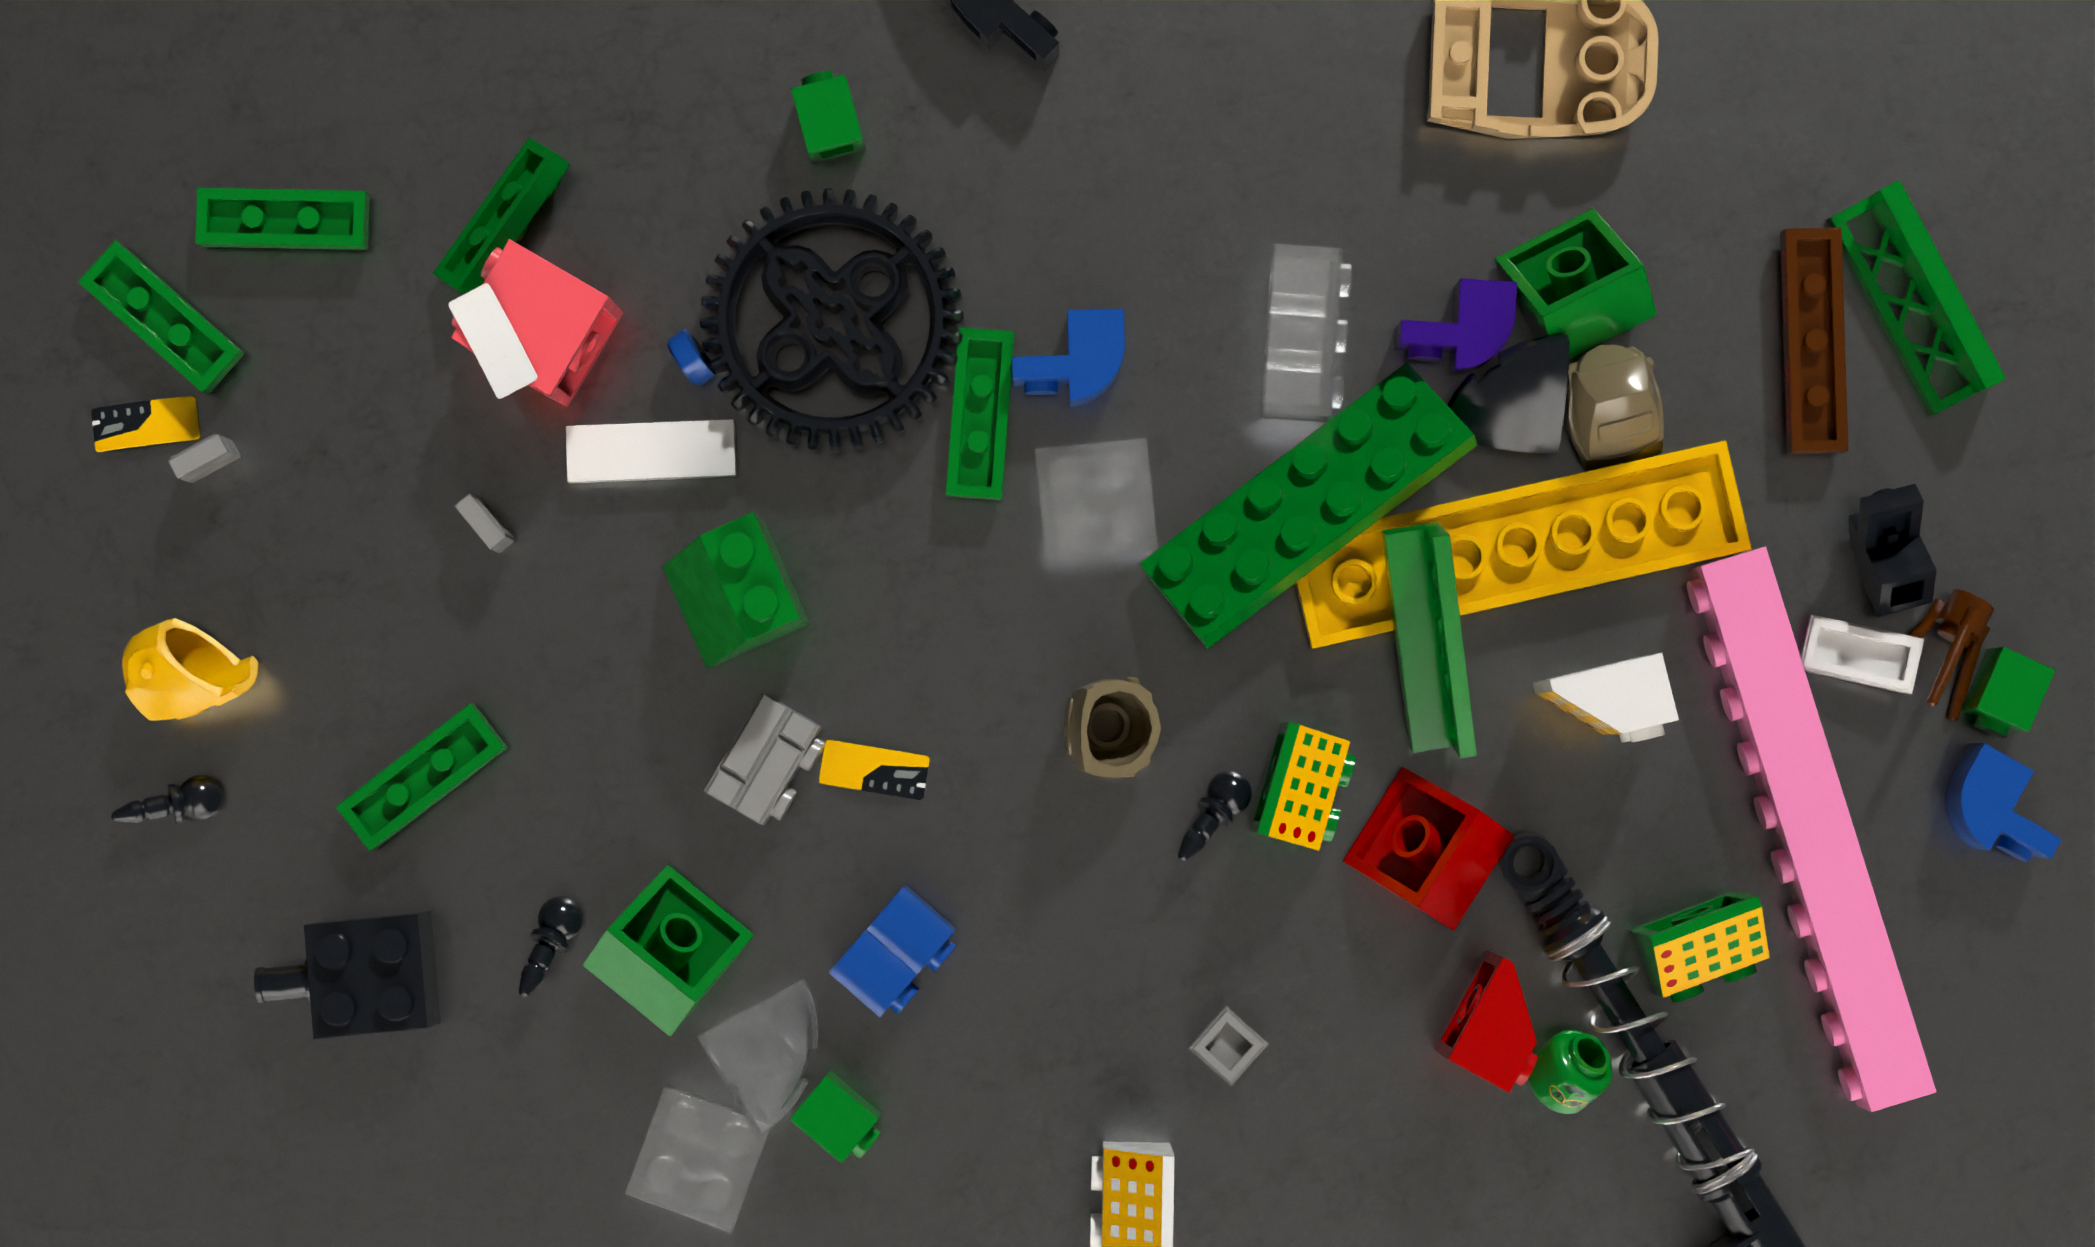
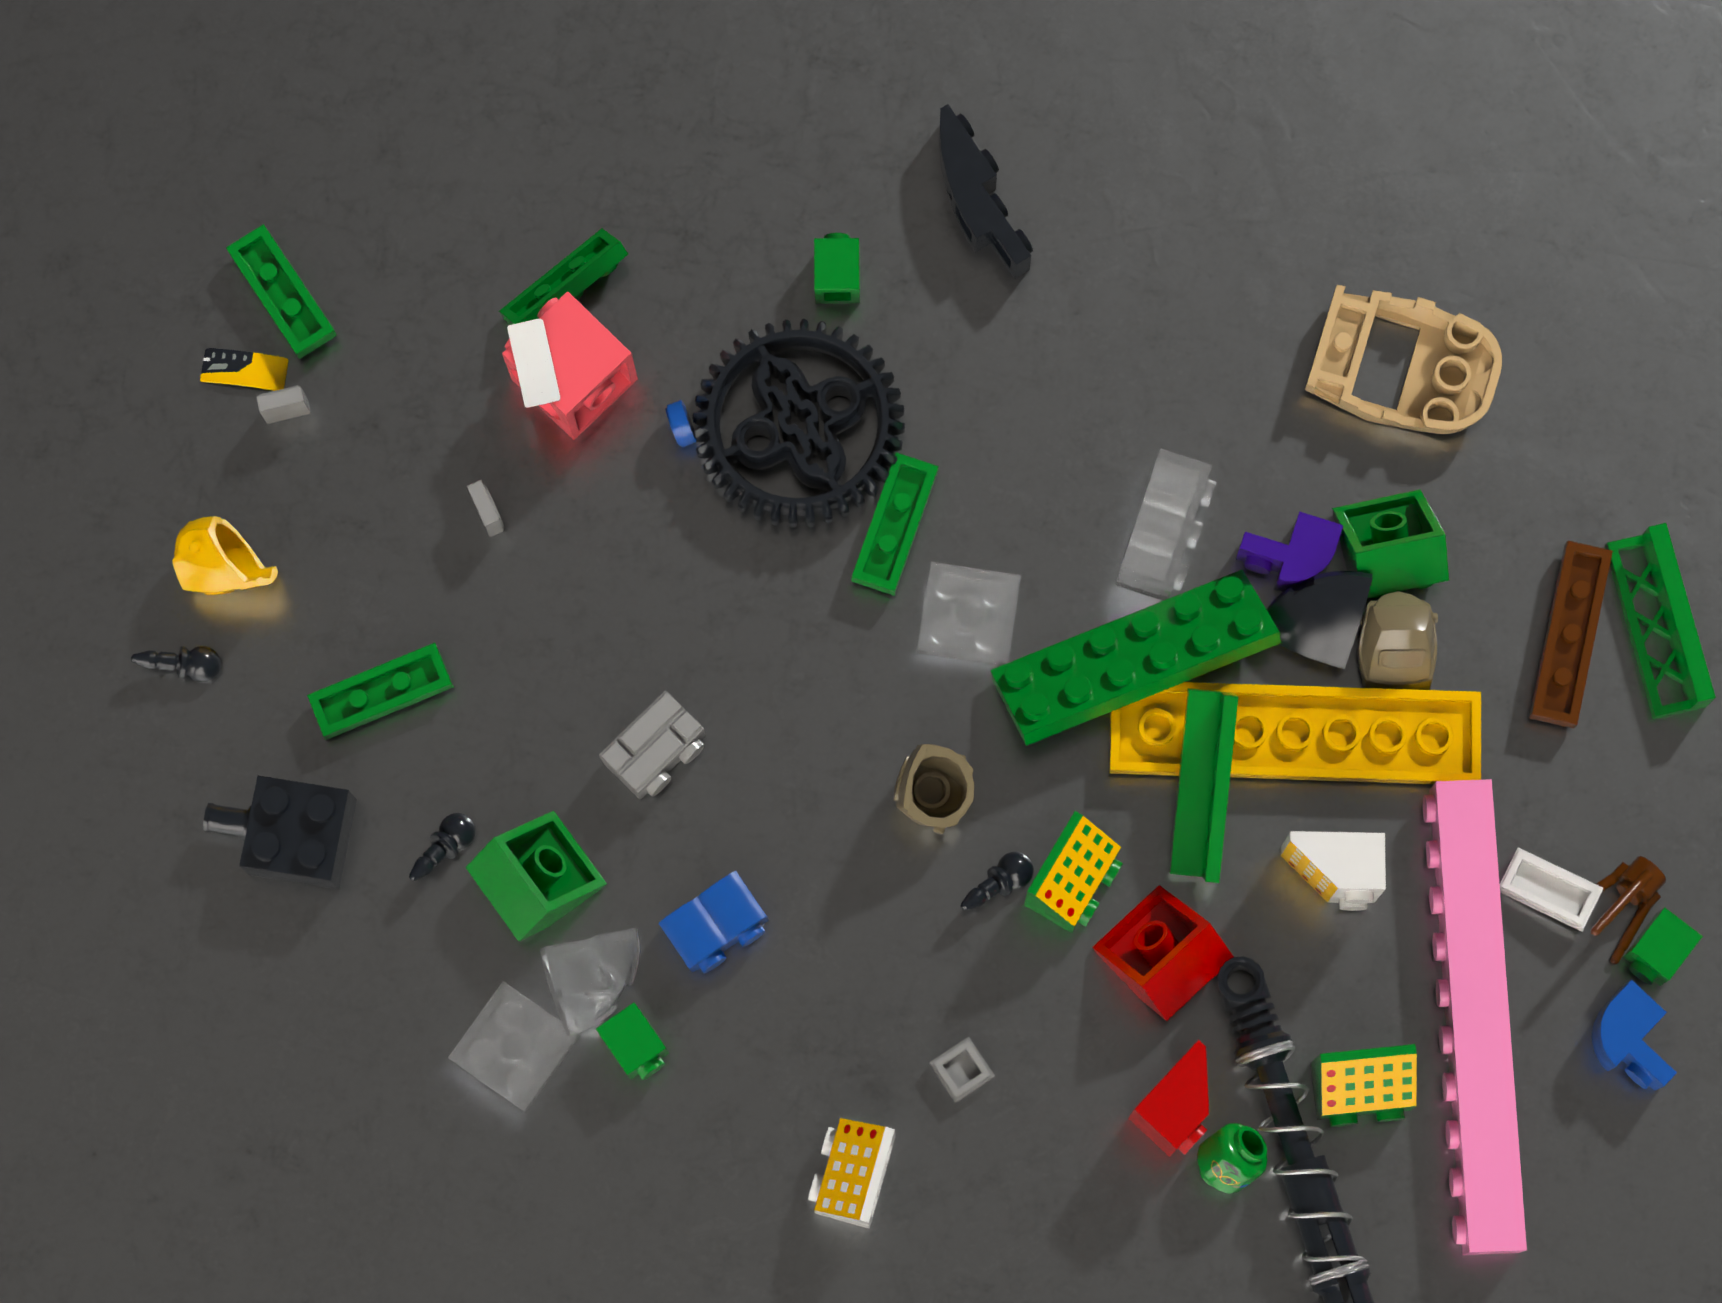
camera: 15 degrees right, 10 degrees down
green plate [195,188,370,250] -> none
white tile [566,419,737,483] -> none
green slope [662,512,810,669] -> none
yellow sticker [819,740,930,800] -> none
blue brick [1012,309,1125,406] -> none
black brick [1848,484,1937,617] -> none

